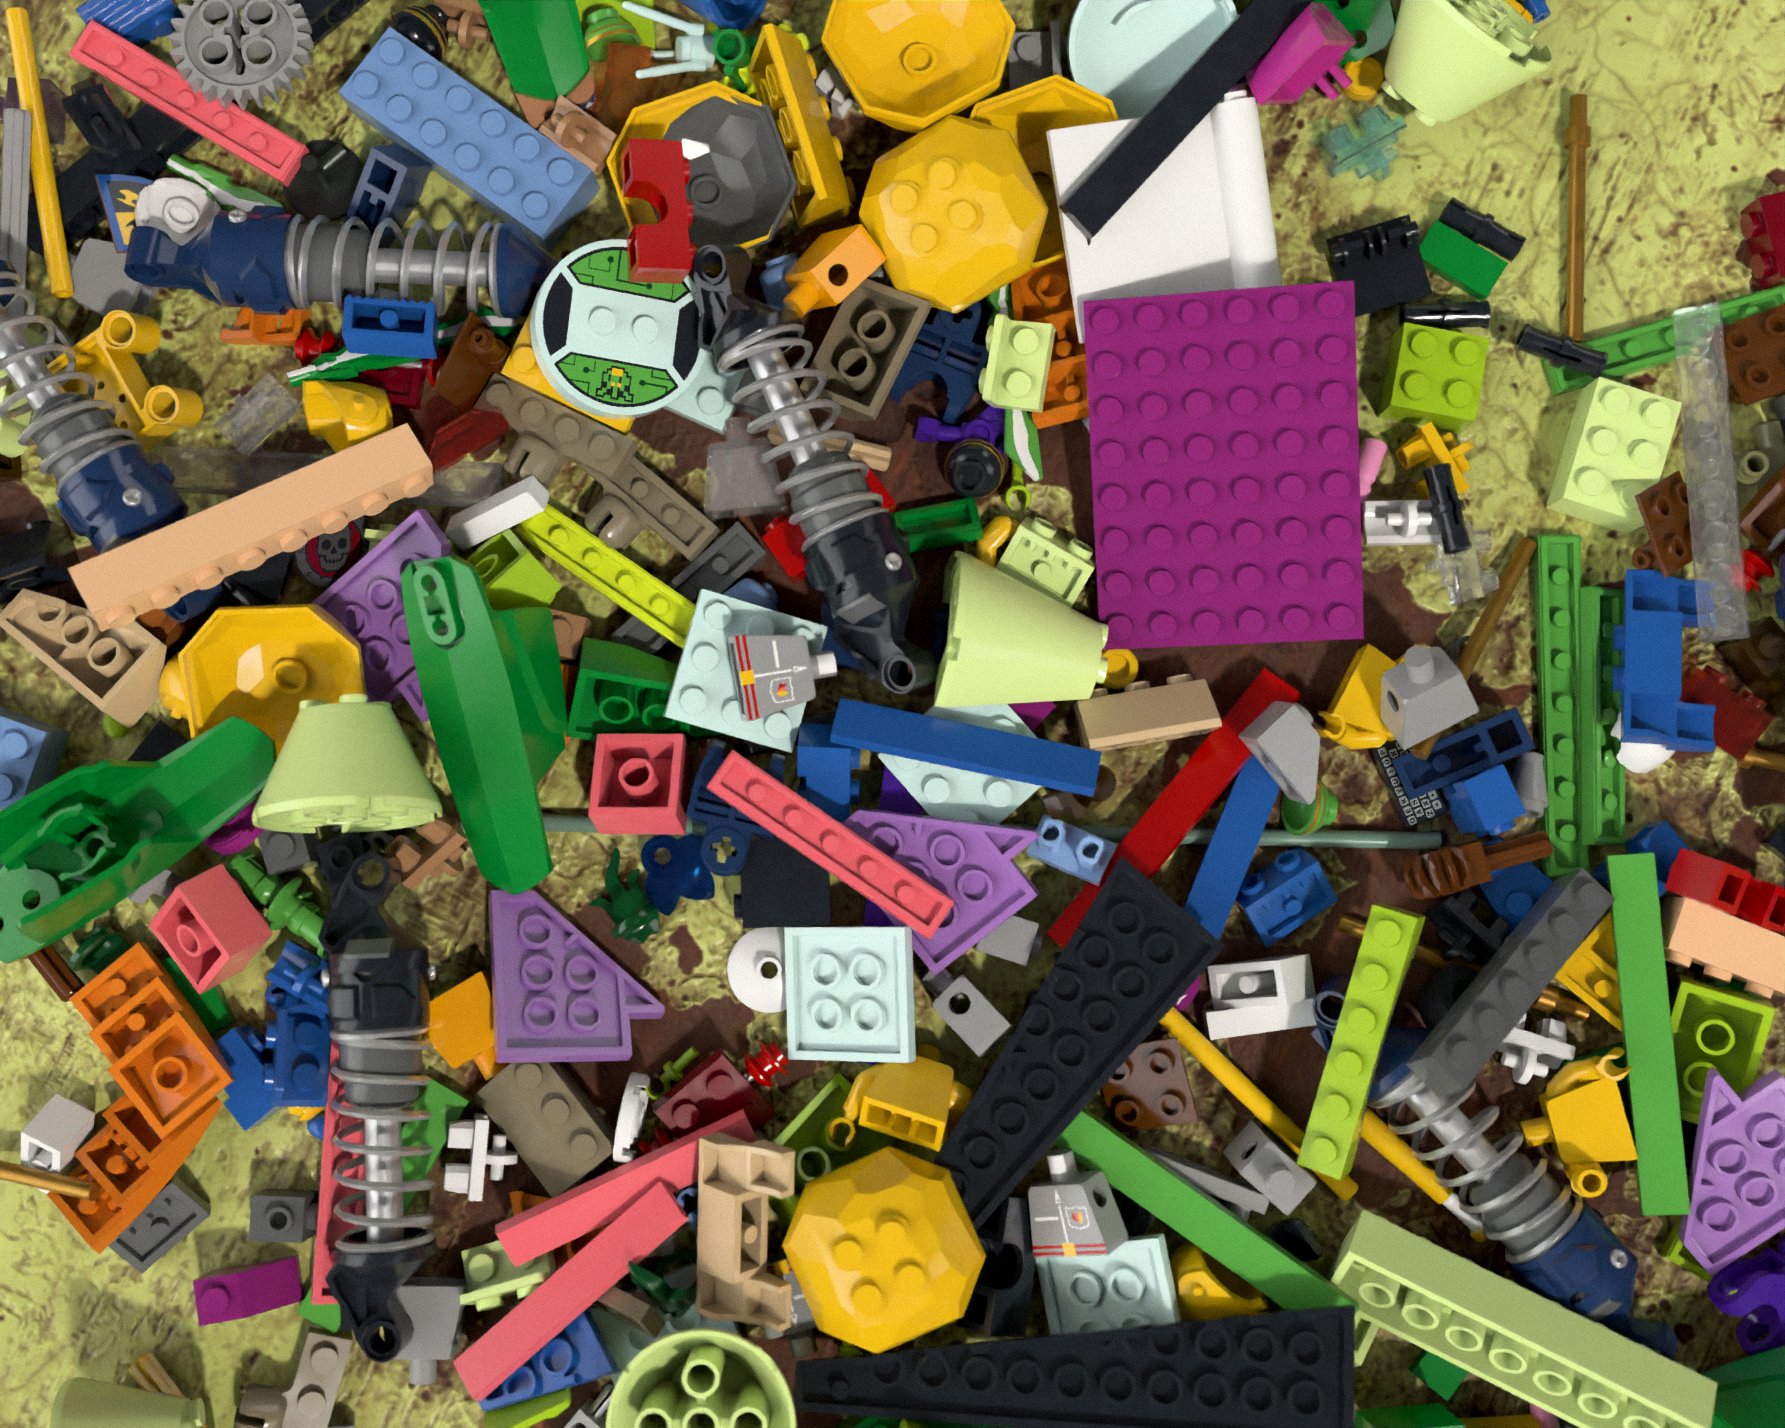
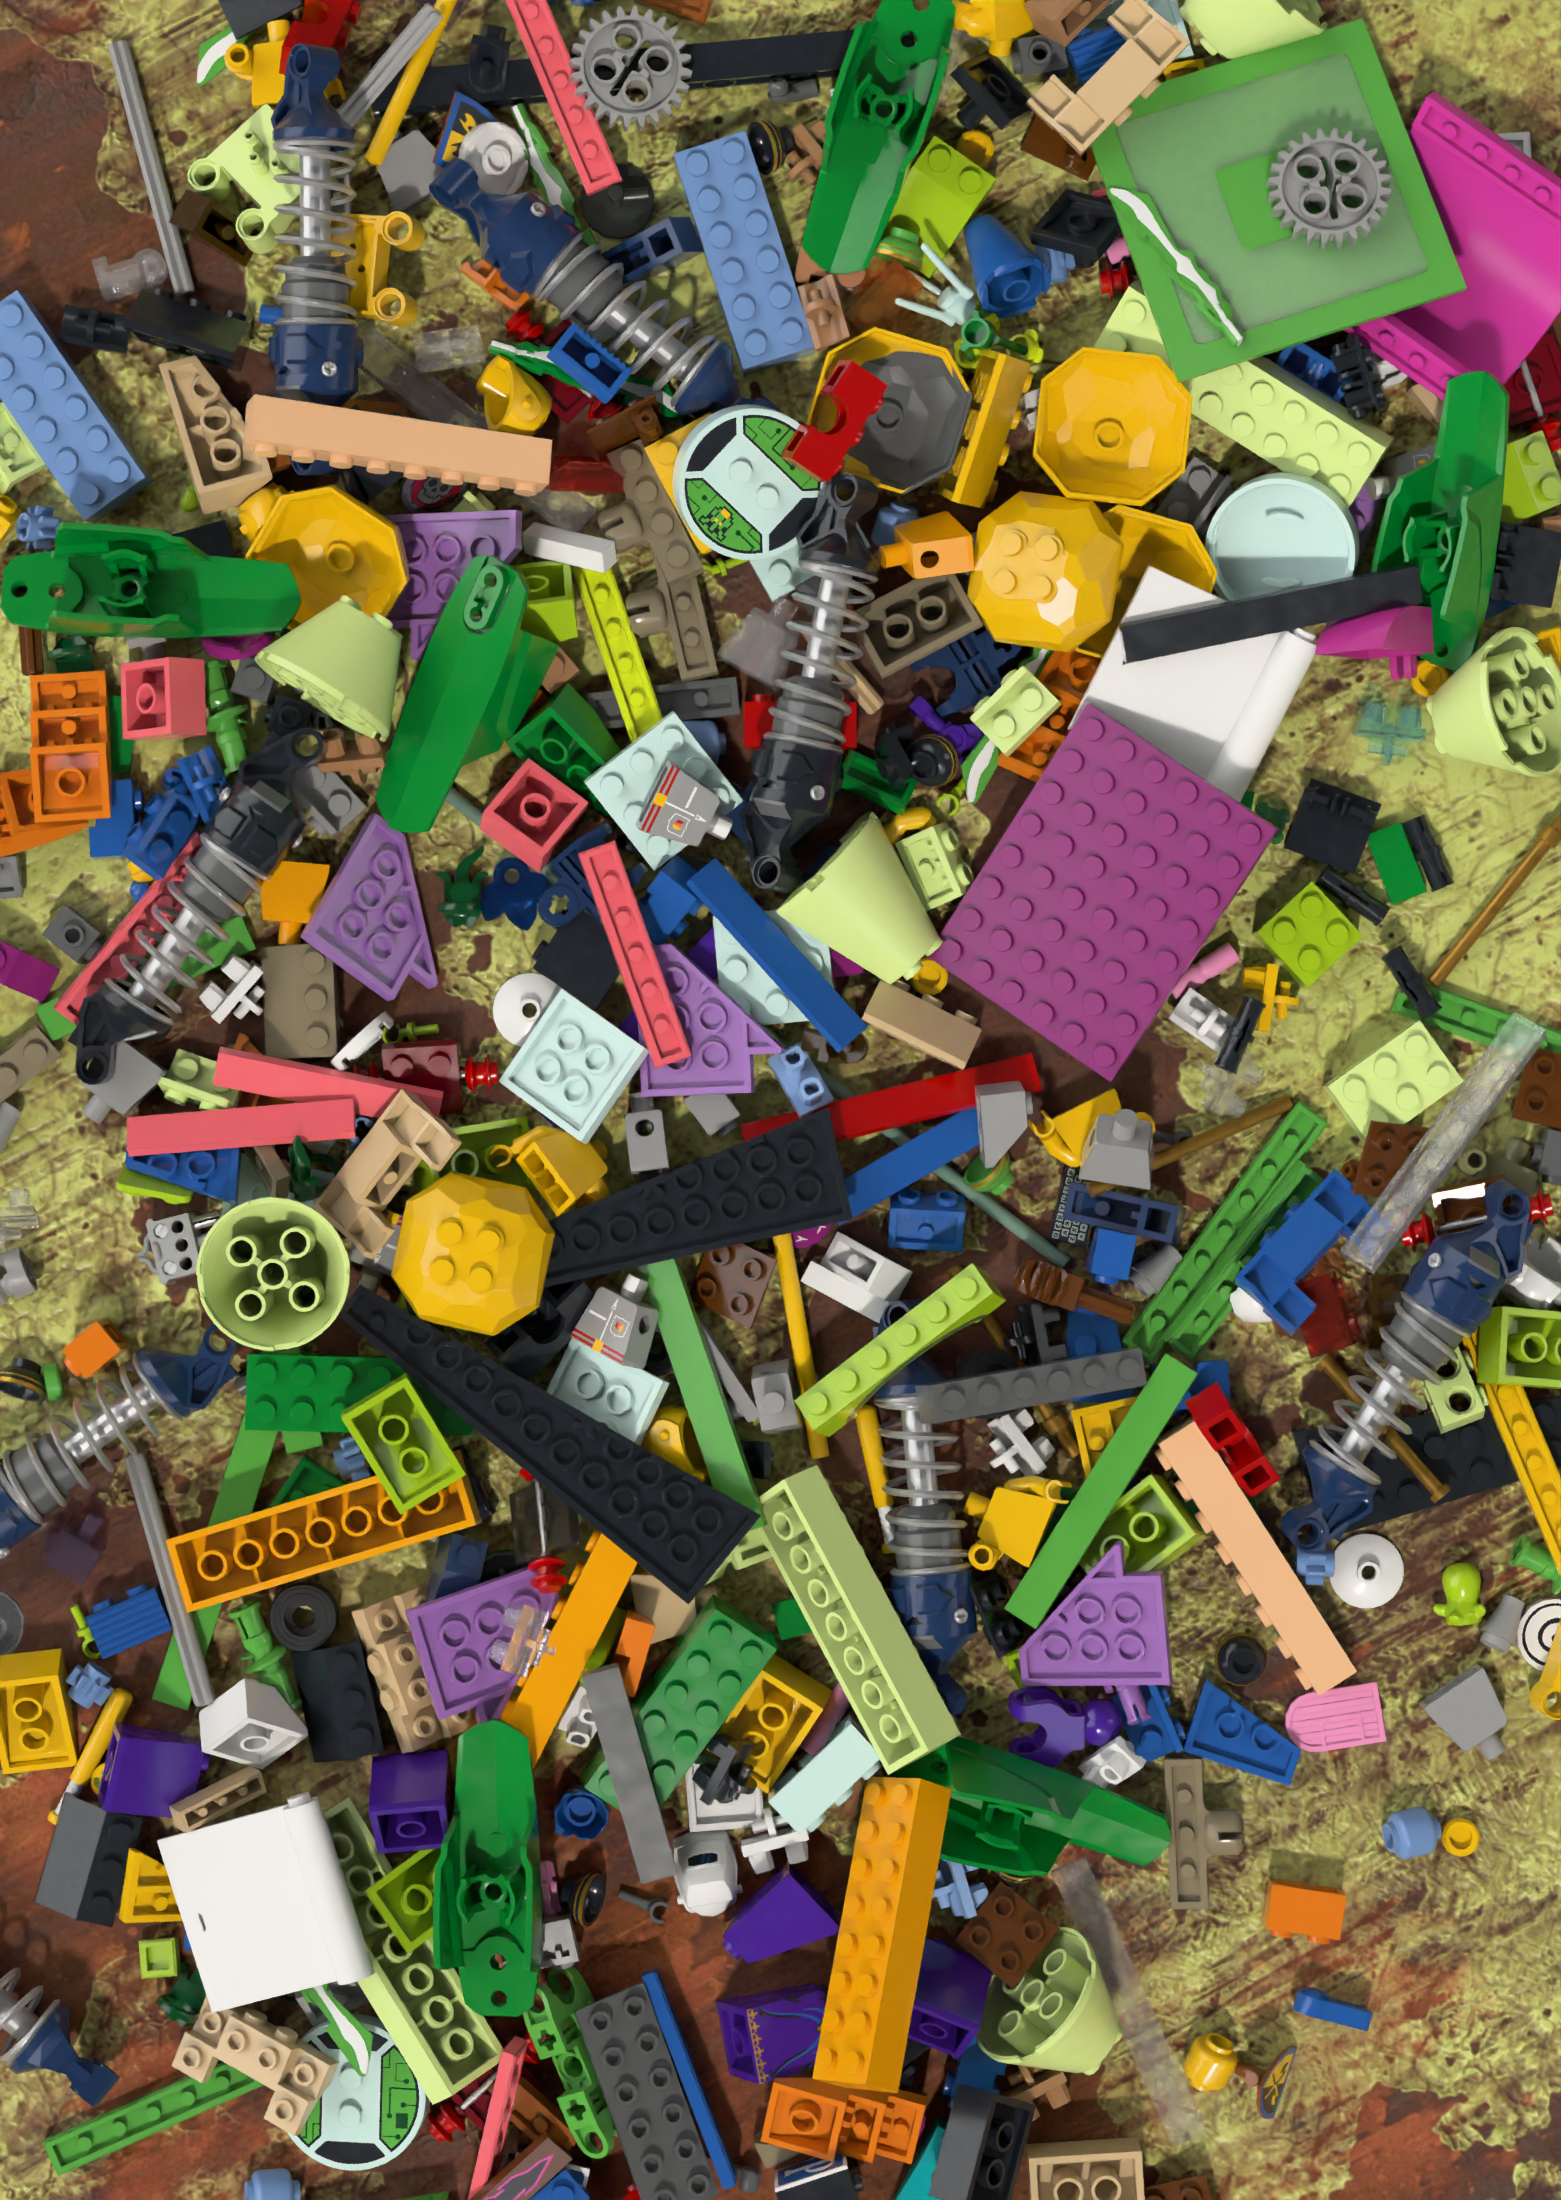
camera: 30 degrees right, 5 degrees up
none -> light grey bracket [296,753,368,838]
none -> lime hand [696,558,748,585]
none -> black bracket [873,724,915,790]
none -> black hinge [969,1568,1024,1658]

